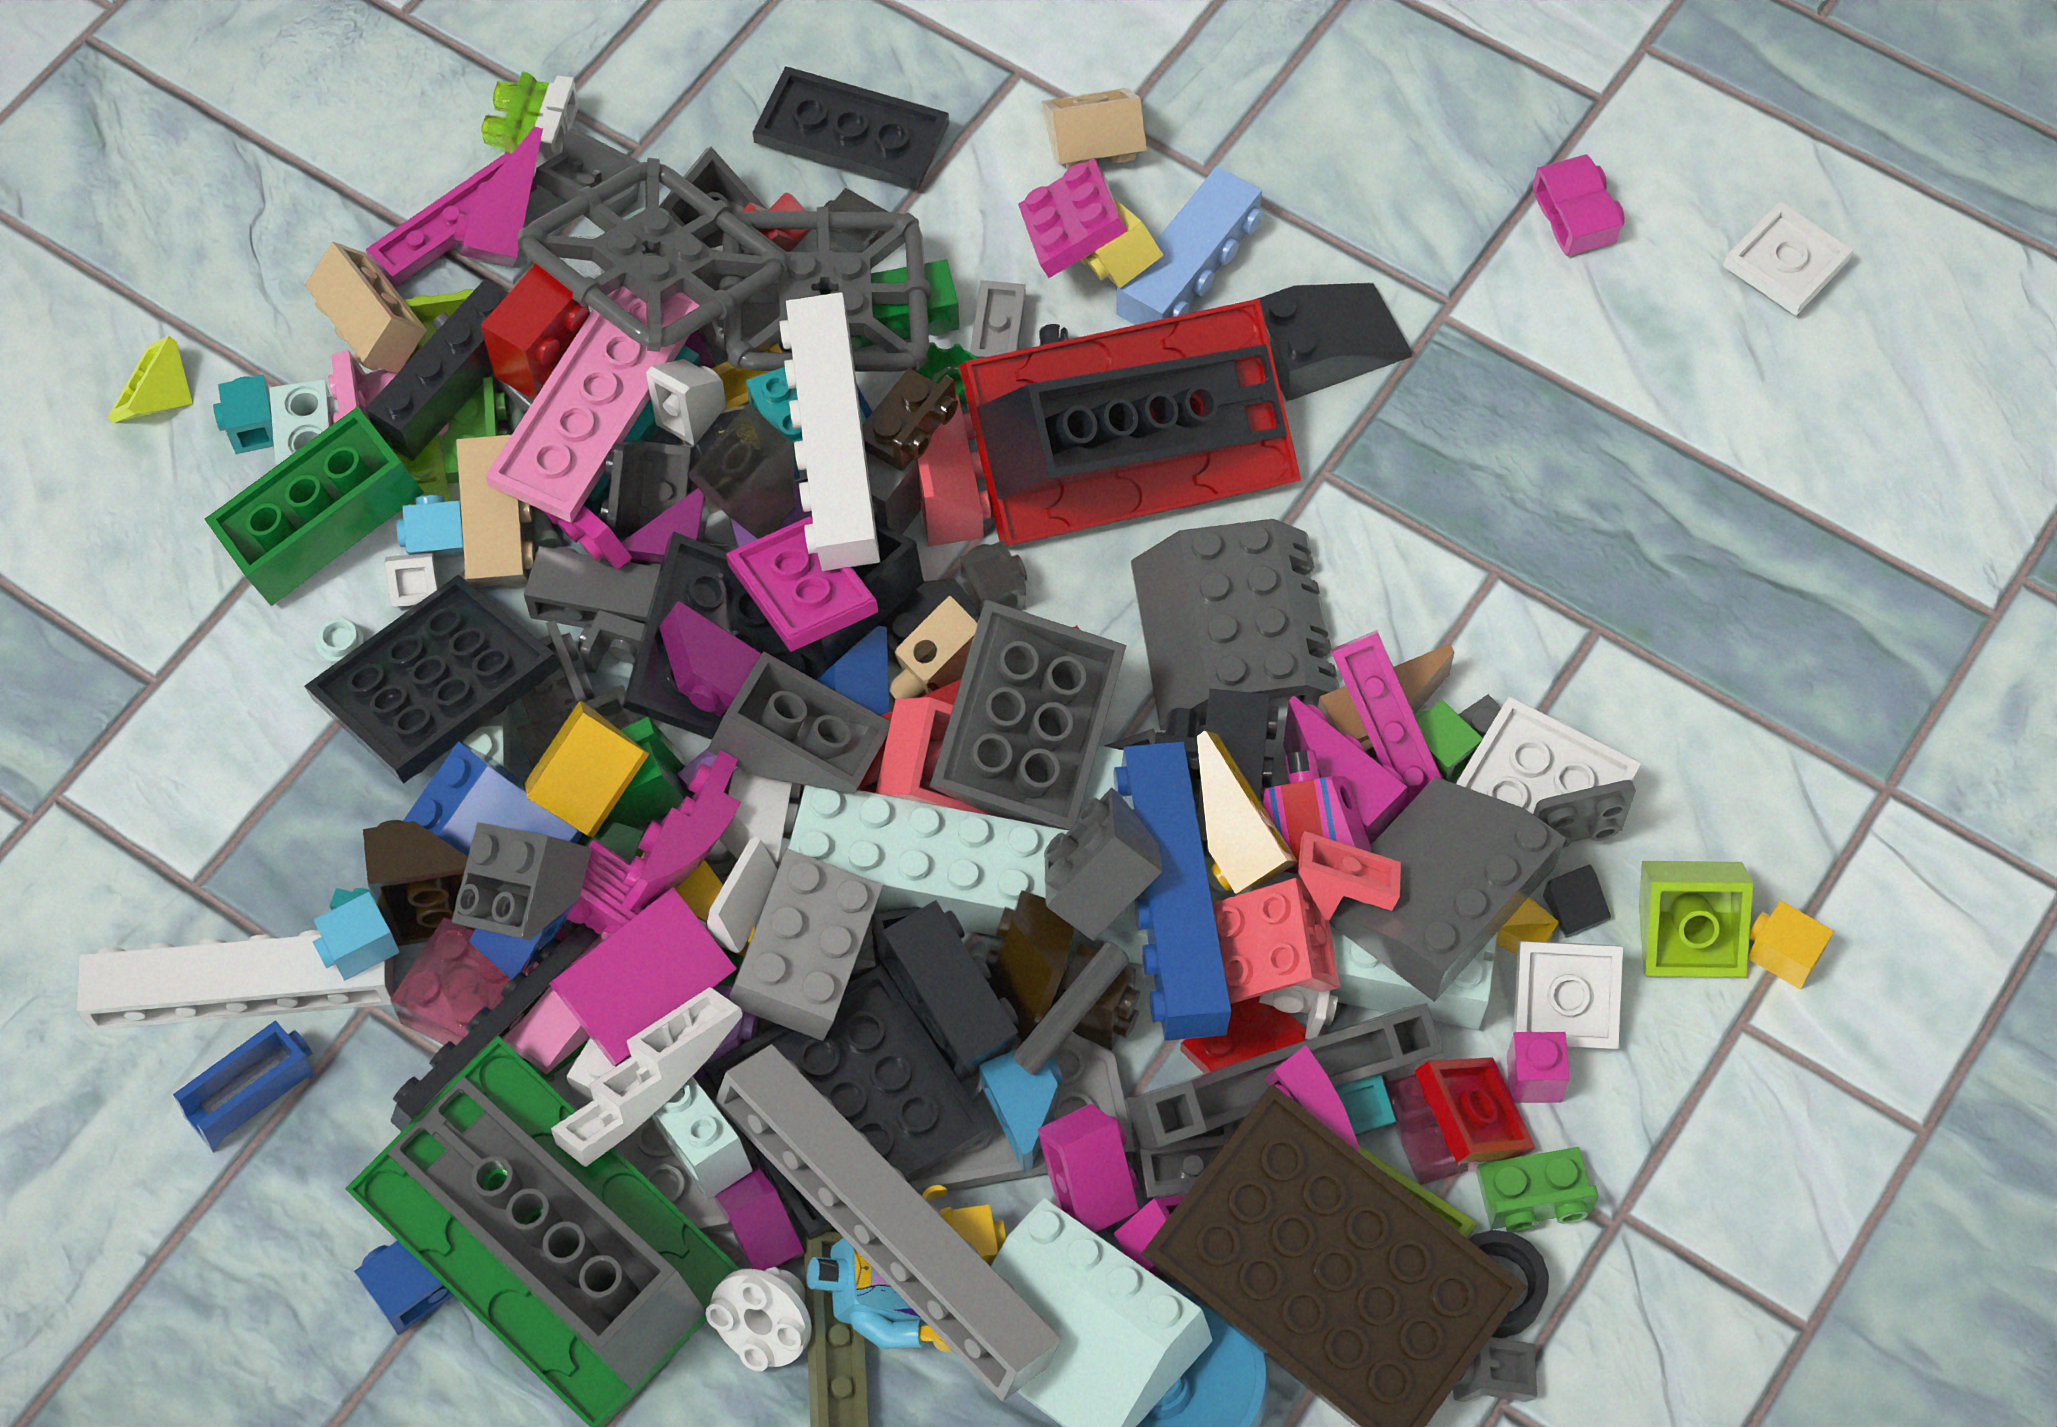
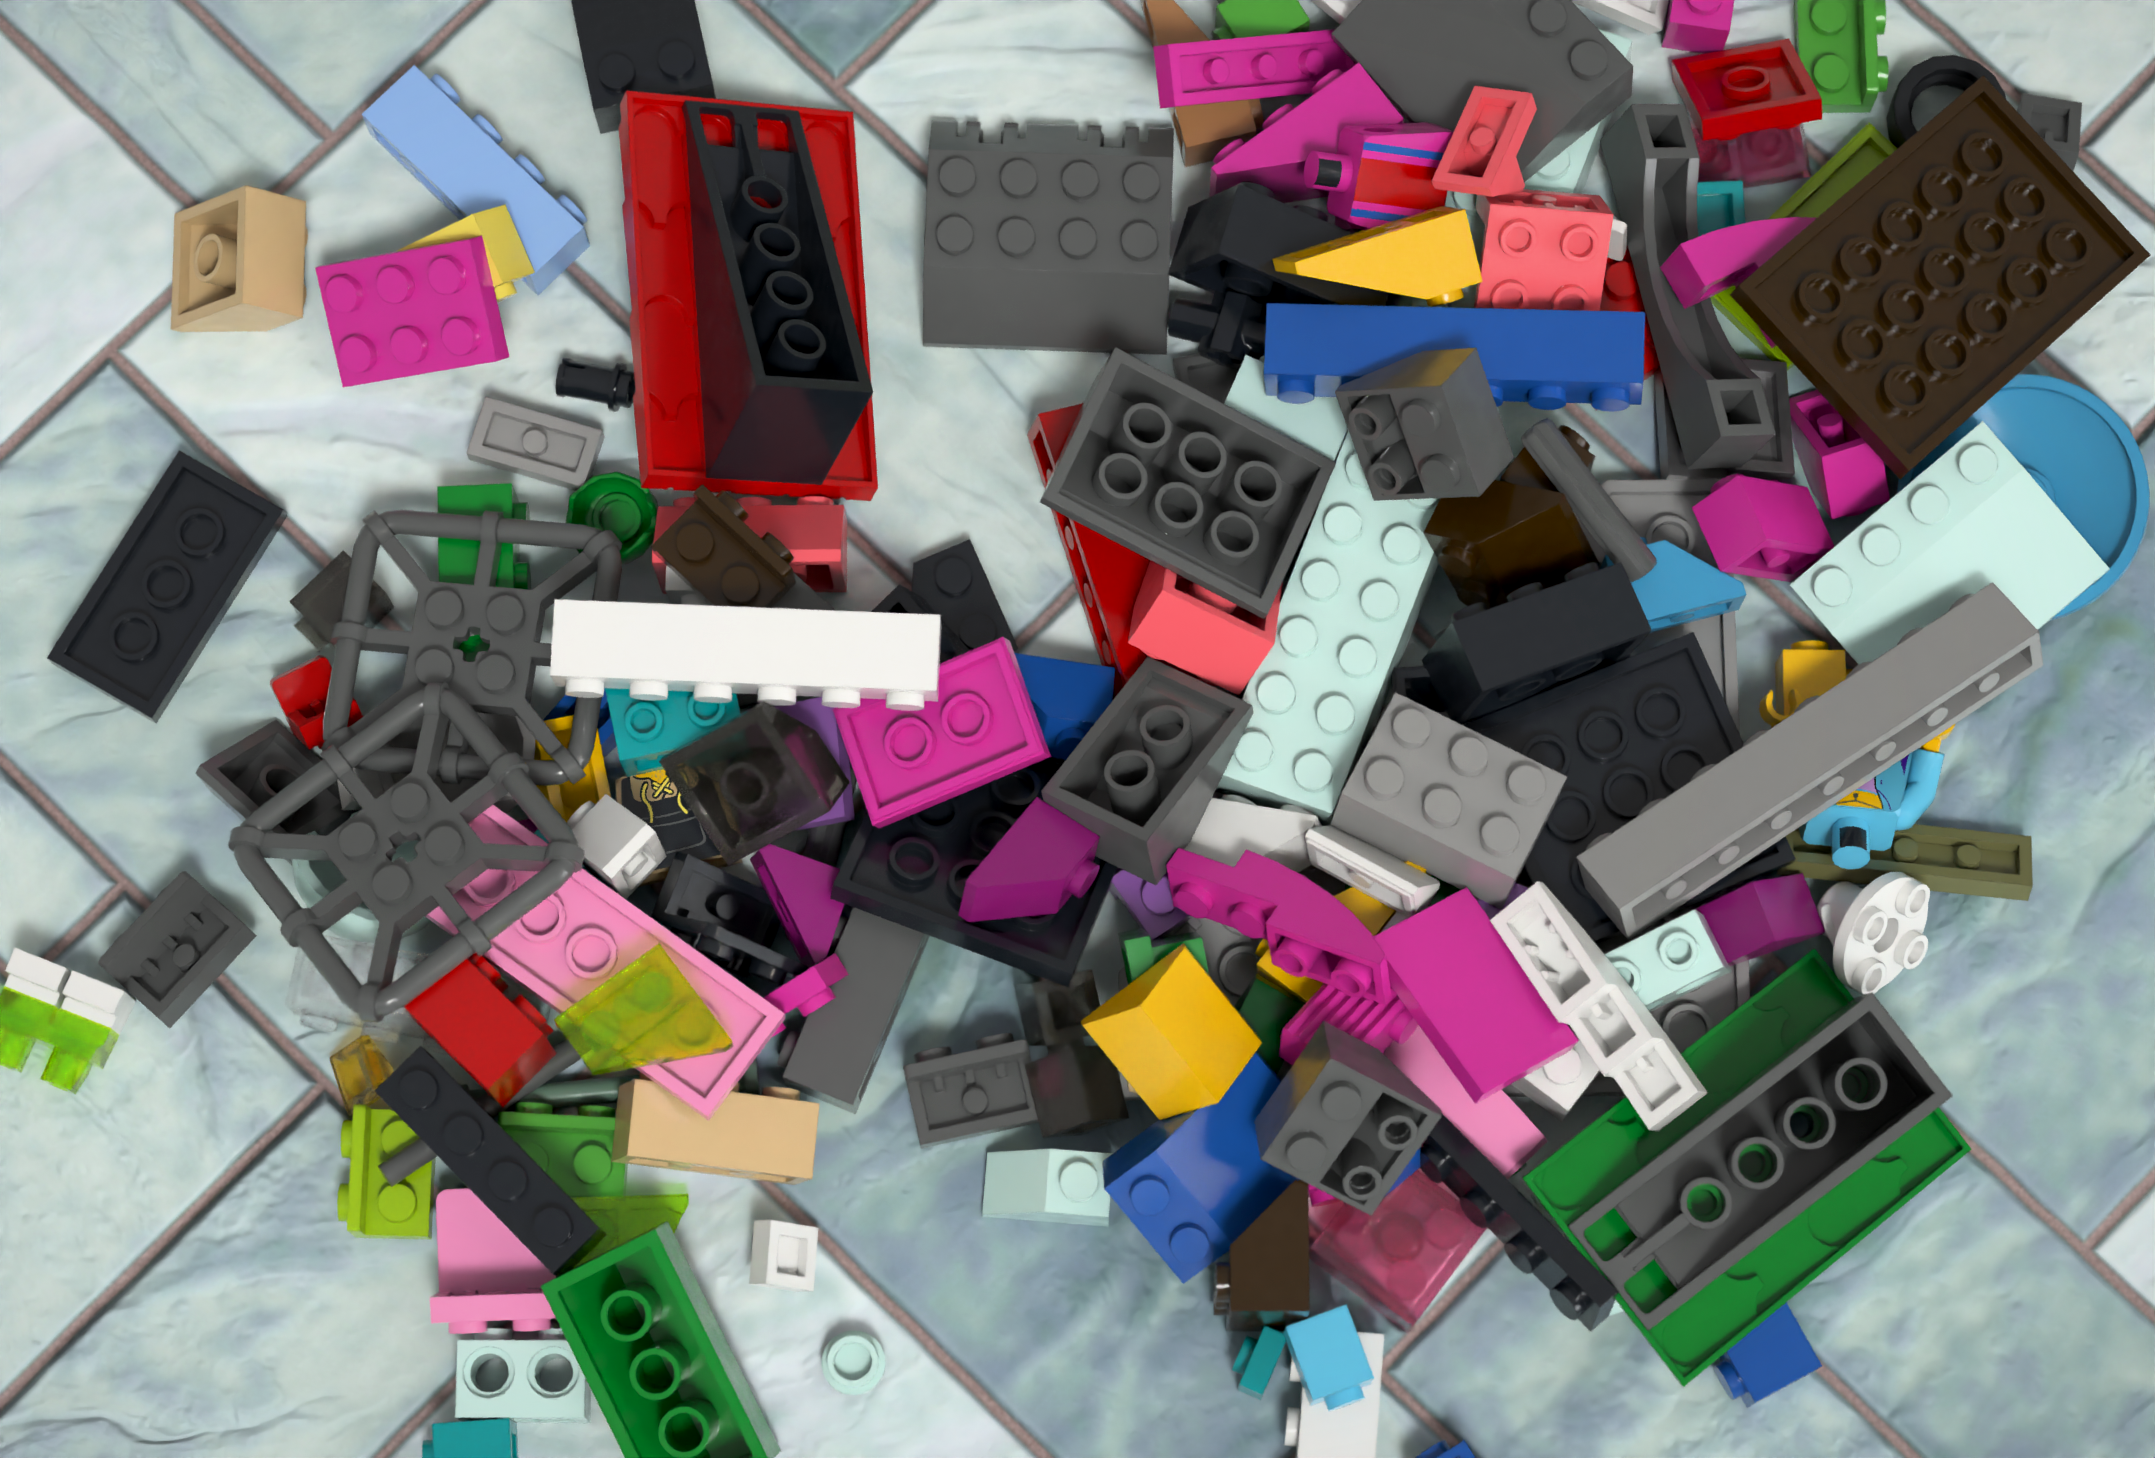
camera: 80 degrees left, 15 degrees up
black plate [304,574,562,784] -> none
tan brick [305,241,427,374] -> none
dark pink plate [366,152,538,287] -> none
medium azure brick [397,495,464,557] -> none
dark pink slope [454,126,543,267] -> none
dark grey bracket [578,610,645,673] -> none
tan torso [889,596,978,702] -> none
clear smoke brick [960,540,1028,614] -> none
none -> clear neon green wing [554,943,734,1075]

